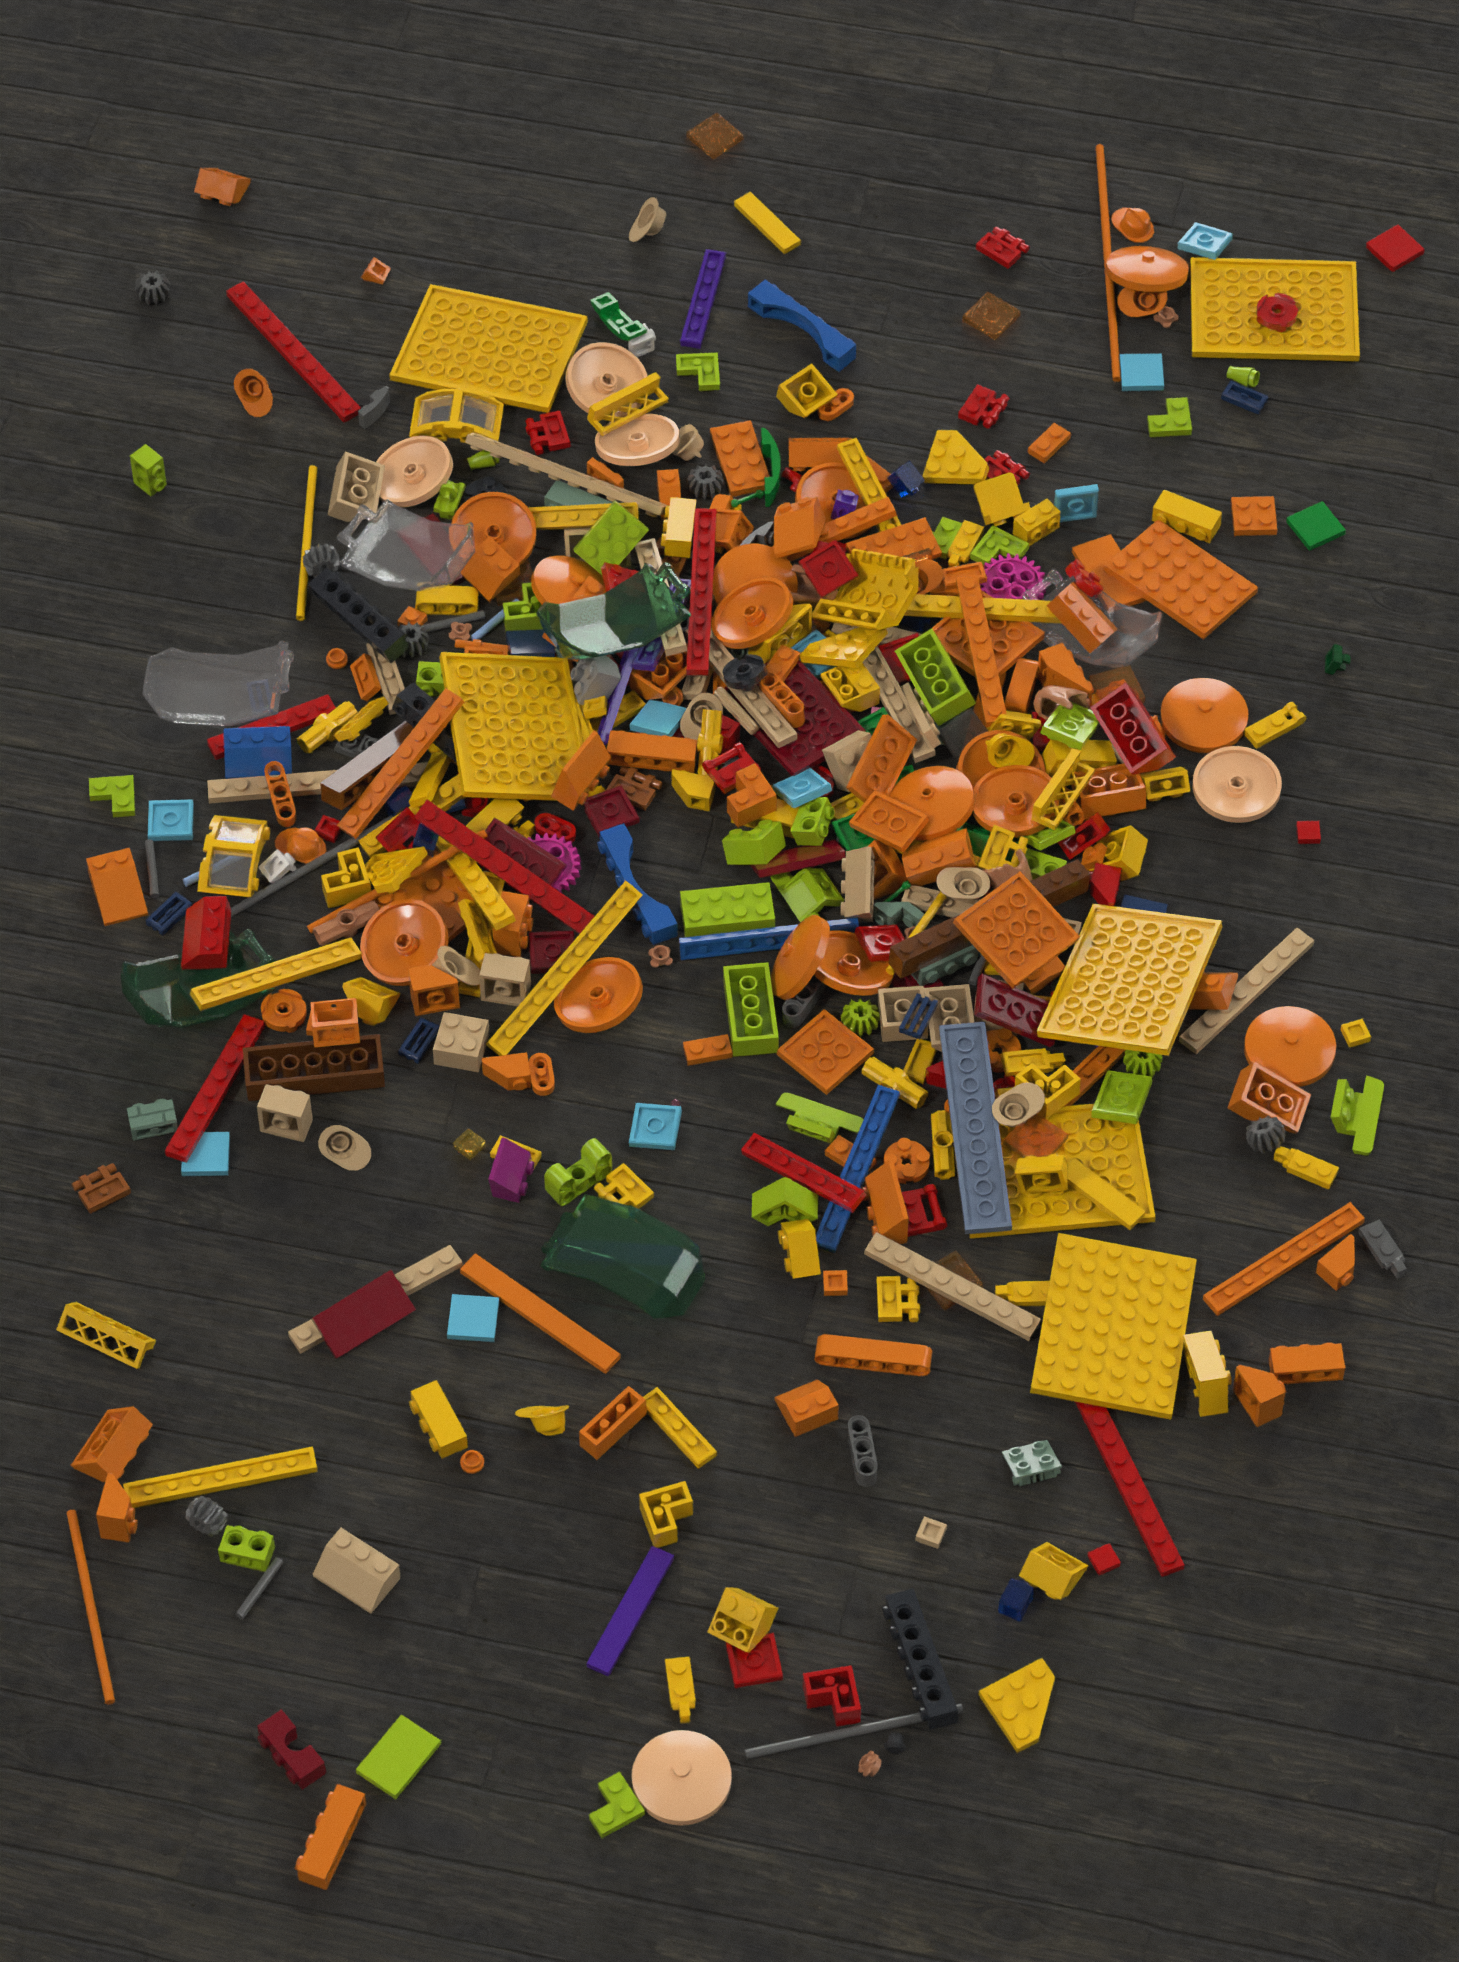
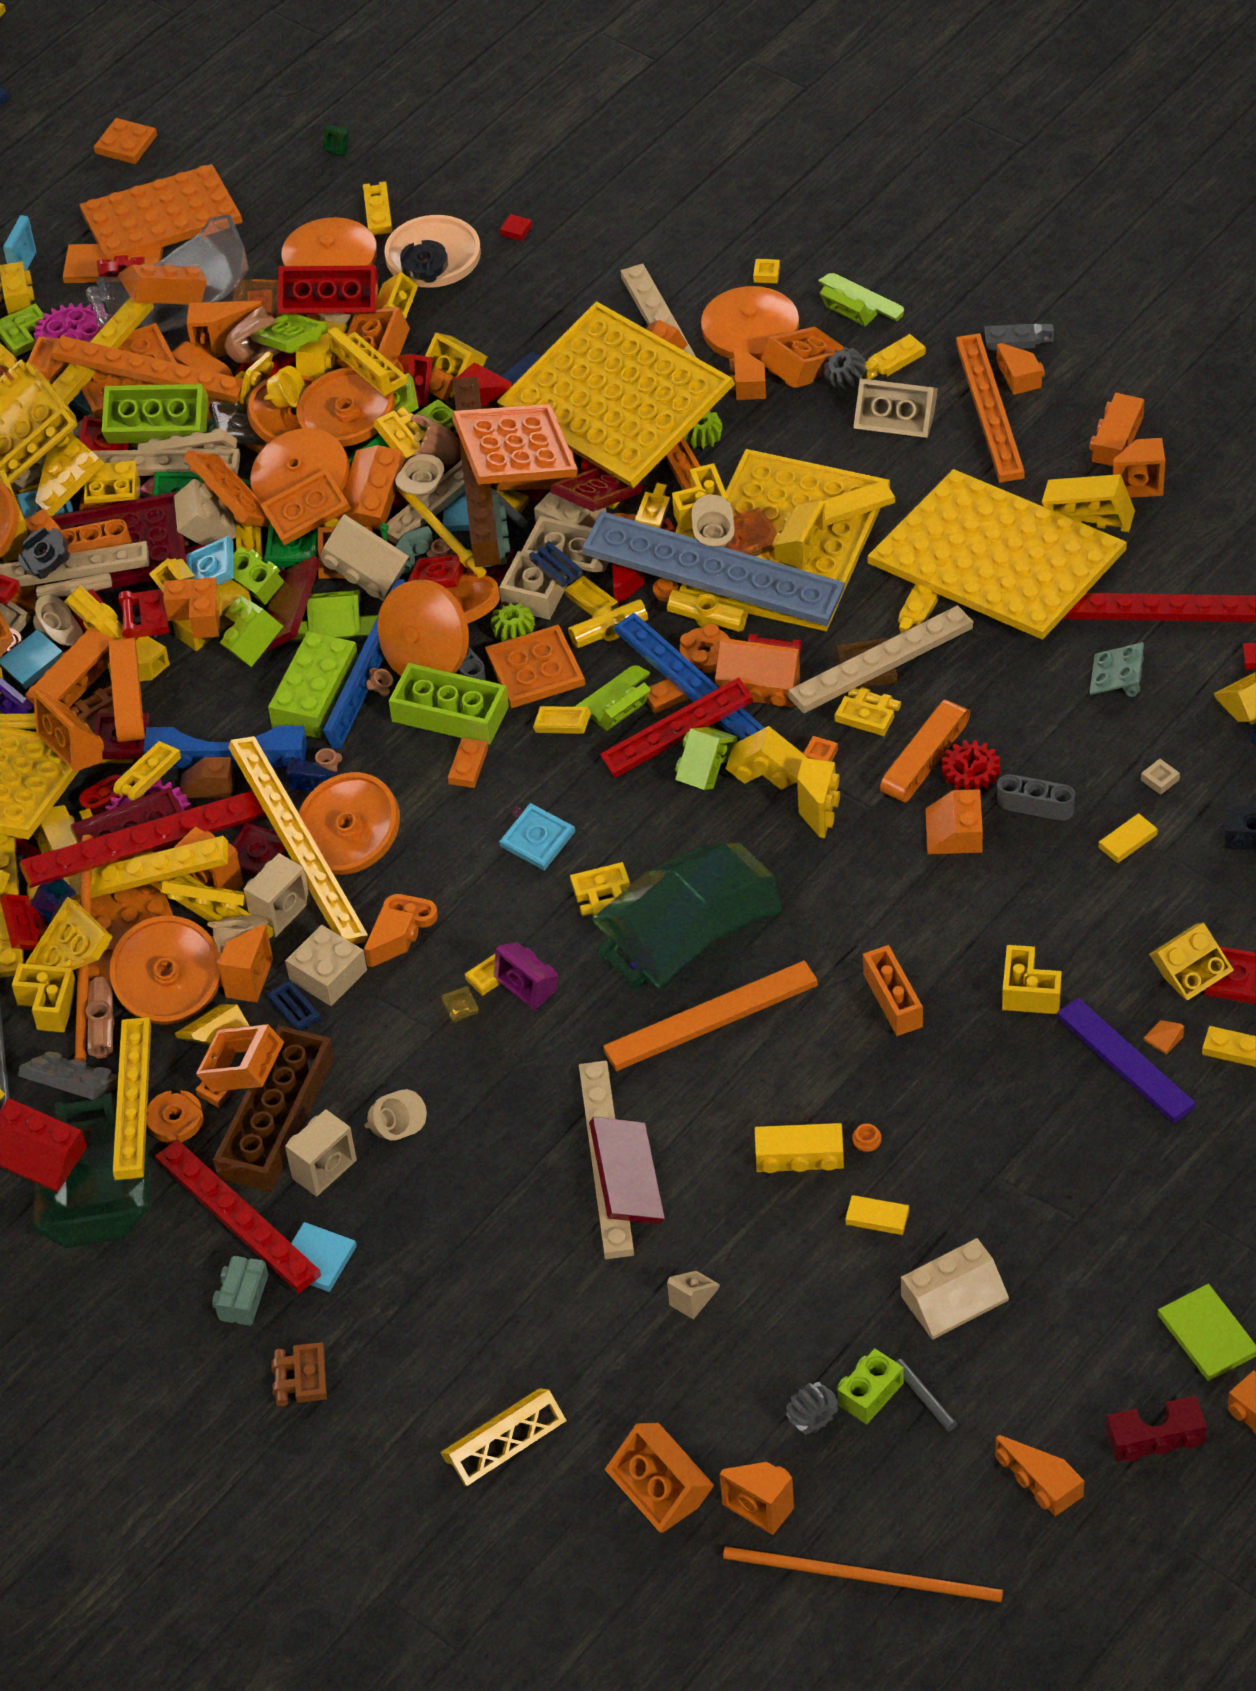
camera: 60 degrees left, 5 degrees down
yellow plate [123,1447,318,1508] -> none
medium azure tile [447,1294,499,1342] -> none
yellow piece [515,1405,569,1436] -> none
lime beam [544,1138,612,1206] -> none
yellow tile [643,1387,717,1469] -> none
lime tile [1092,1070,1152,1124] -> none
yellow brick [1152,490,1222,543] -> none
green tile [1286,501,1346,551] -> none
none -> dark grey plate [18,1052,118,1100]
none -> orange beam [108,638,145,743]
none -> yellow plate [113,741,181,801]
none -> yellow window [149,558,195,593]
none -> dark orange slope [180,757,235,798]
none -> clear blue slope [286,757,339,791]
none -> nougat plate [366,668,393,696]
none -> black plate [400,240,449,283]
none -> yellow tile [533,706,591,734]
none -> tan slope [667,1271,720,1319]
none -> orange slope [730,348,766,400]
none -> yellow slope [797,758,840,838]
none -> yellow tile [845,1195,909,1235]
none -> tan slope [853,378,938,438]
none -> red gear [942,740,1000,790]
none -> orange slope [995,1435,1084,1516]
none -> yellow tile [1099,813,1158,863]
none -> orange slope [1143,1020,1184,1055]

